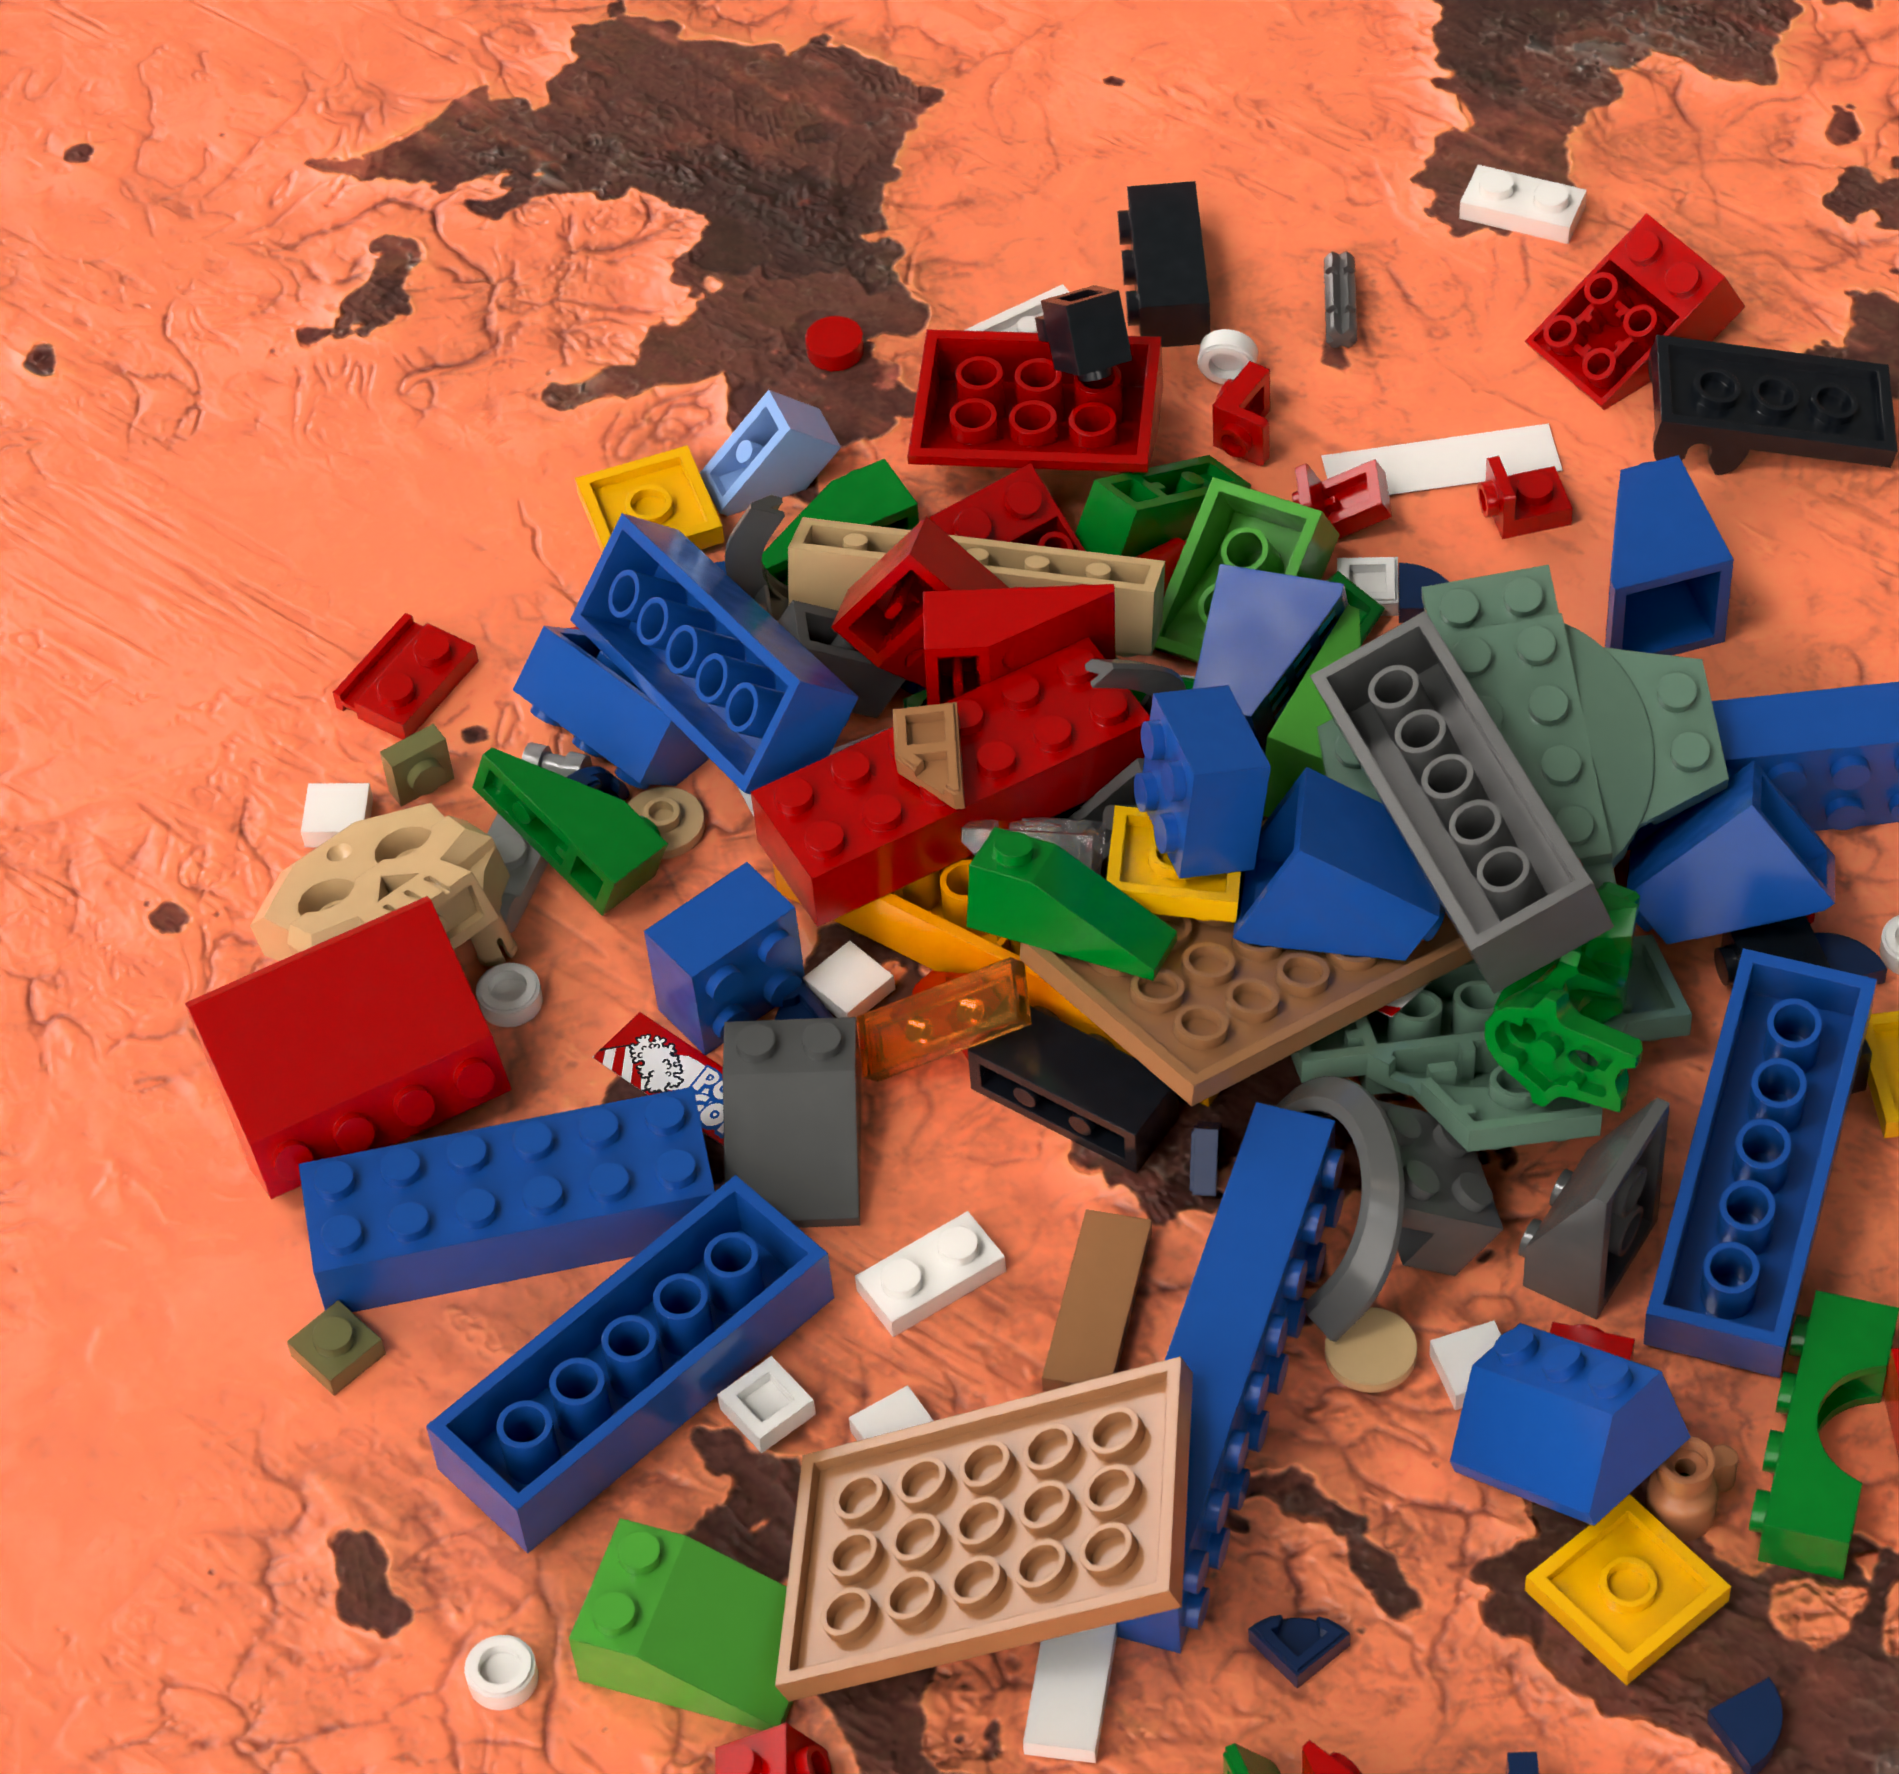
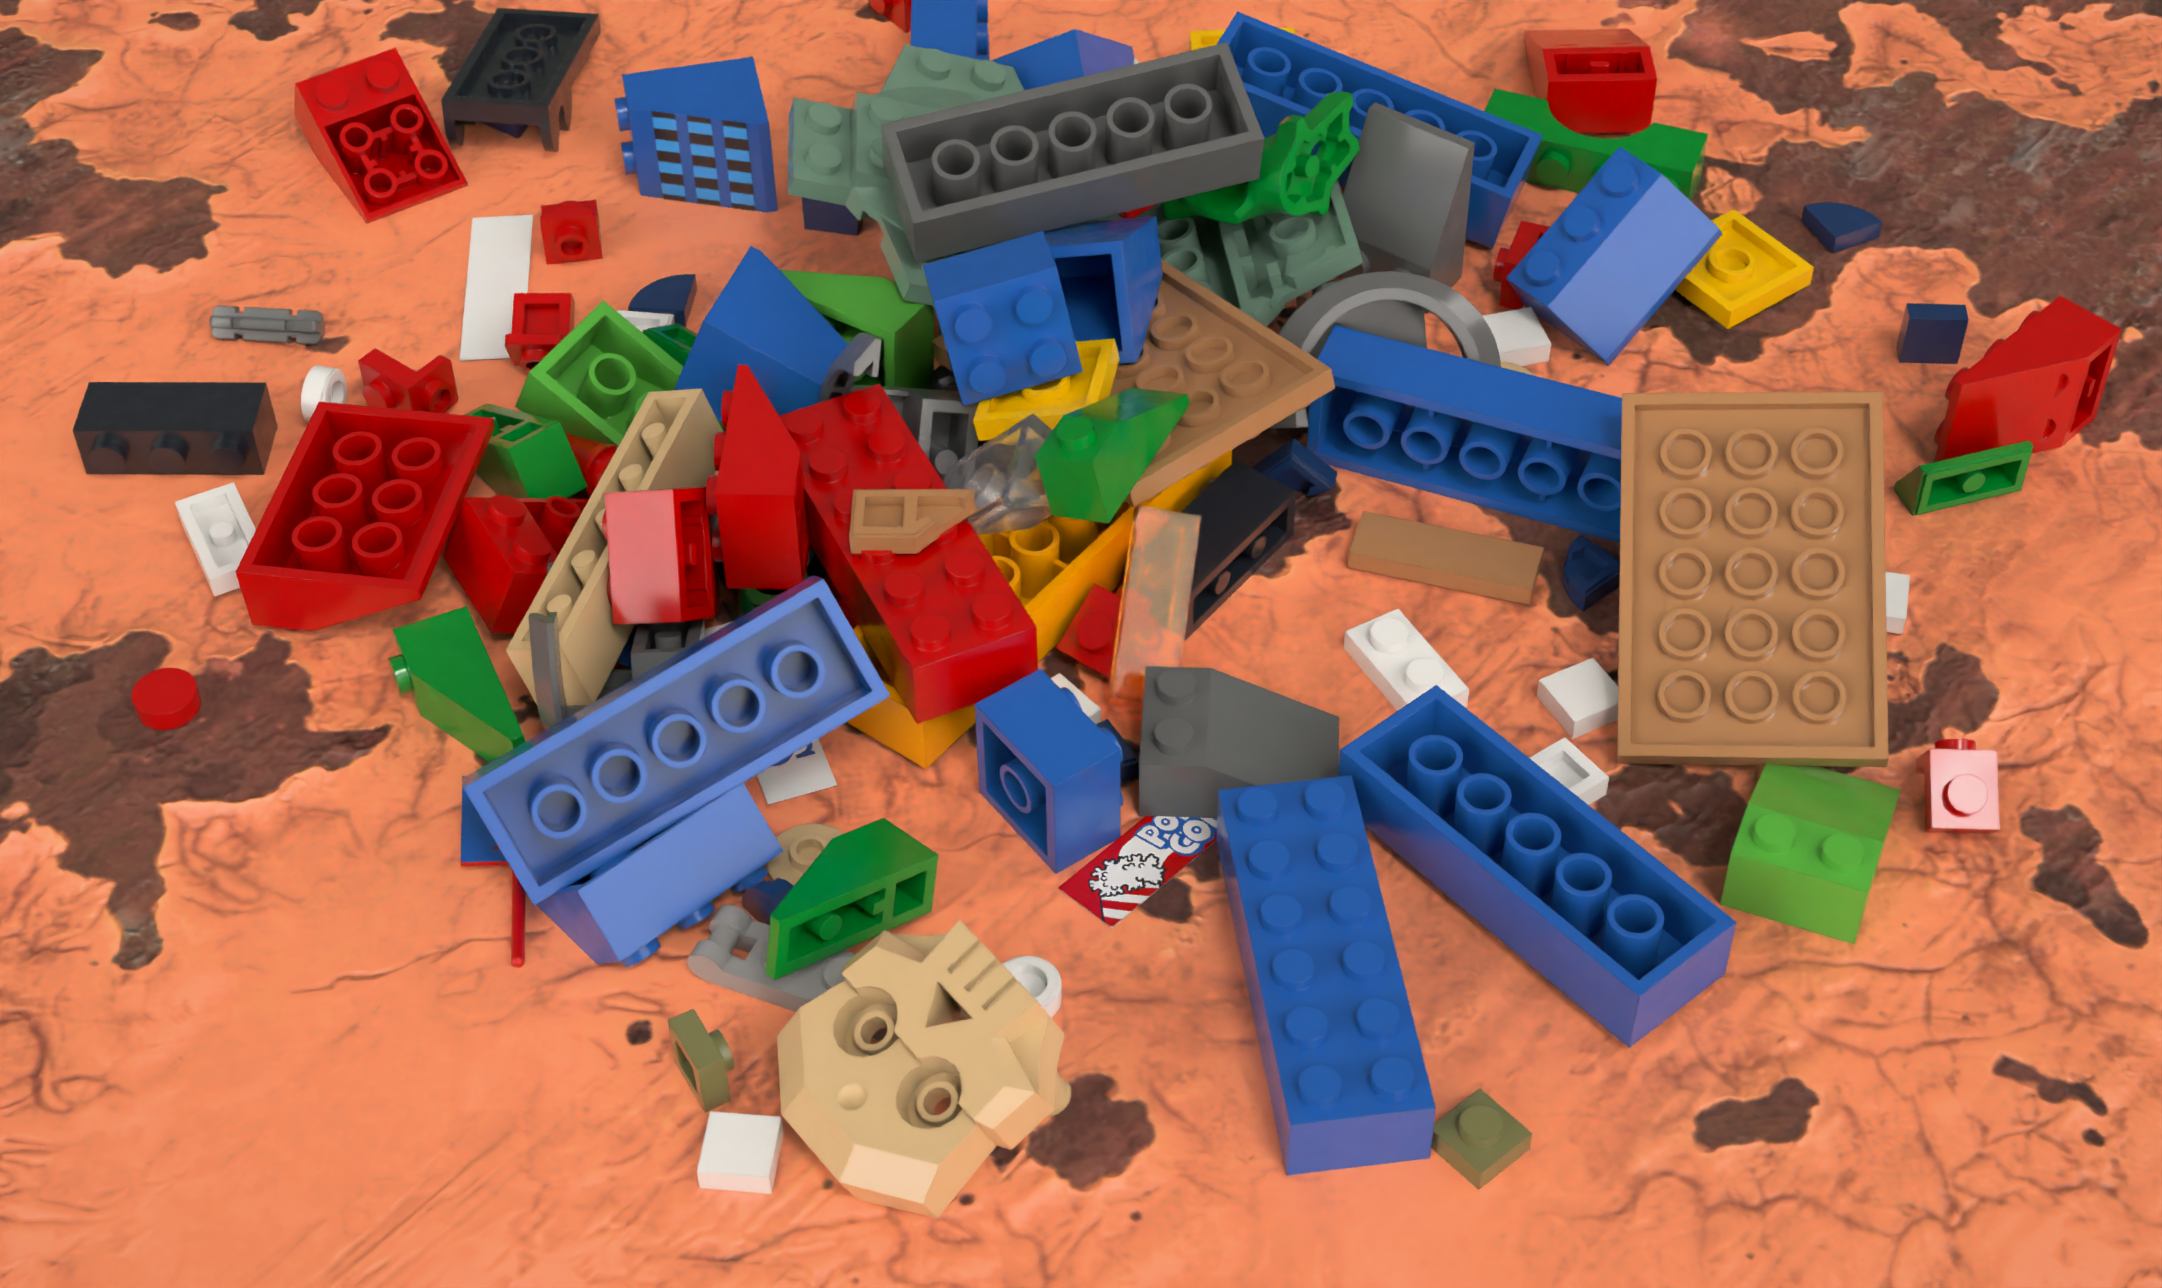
camera: 90 degrees left, 5 degrees down
red slope [184,896,512,1199] -> none
red plate [332,613,479,740] -> none
white tile [464,1635,539,1710] -> none
yellow plate [575,445,725,553] -> none
light blue slope [700,390,841,516] -> none
black brick [1035,285,1133,382] -> none
white plate [1459,165,1587,244] -> none

